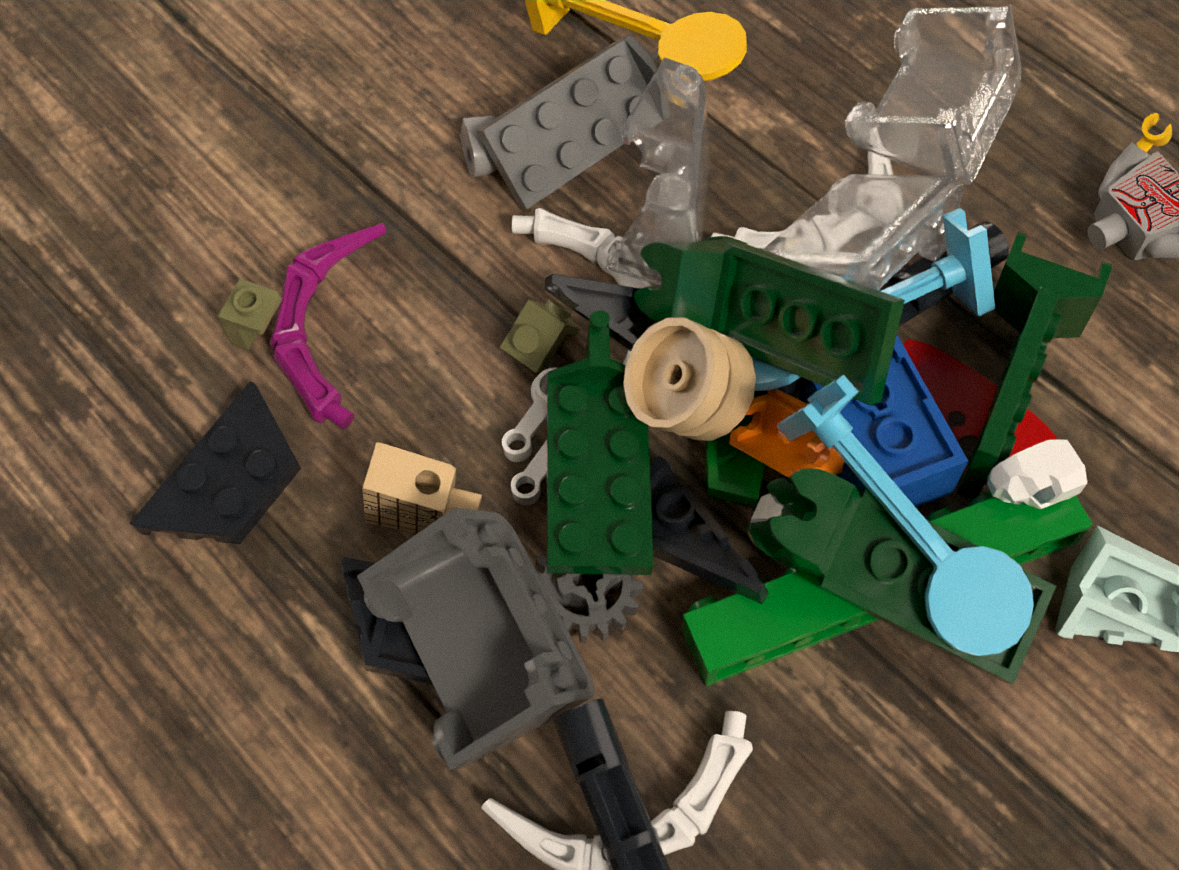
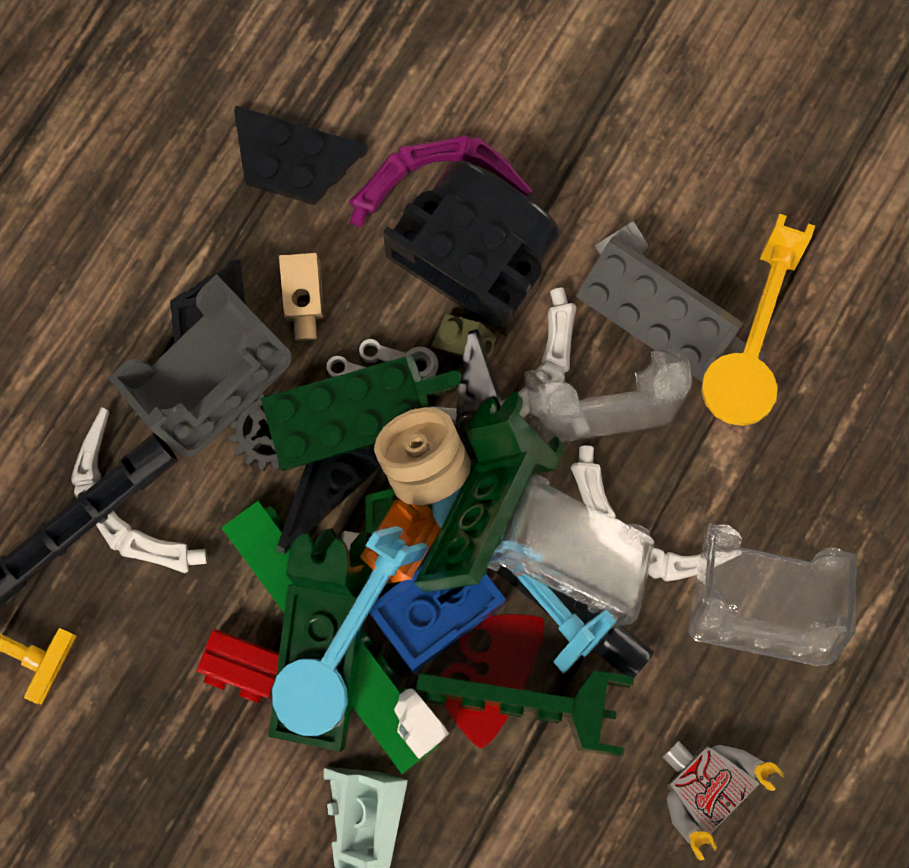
camera: 70 degrees right, 15 degrees up
olive bracket [217,279,282,351] -> none
none -> red brick [197,629,279,704]
none -> black brick [383,161,560,336]

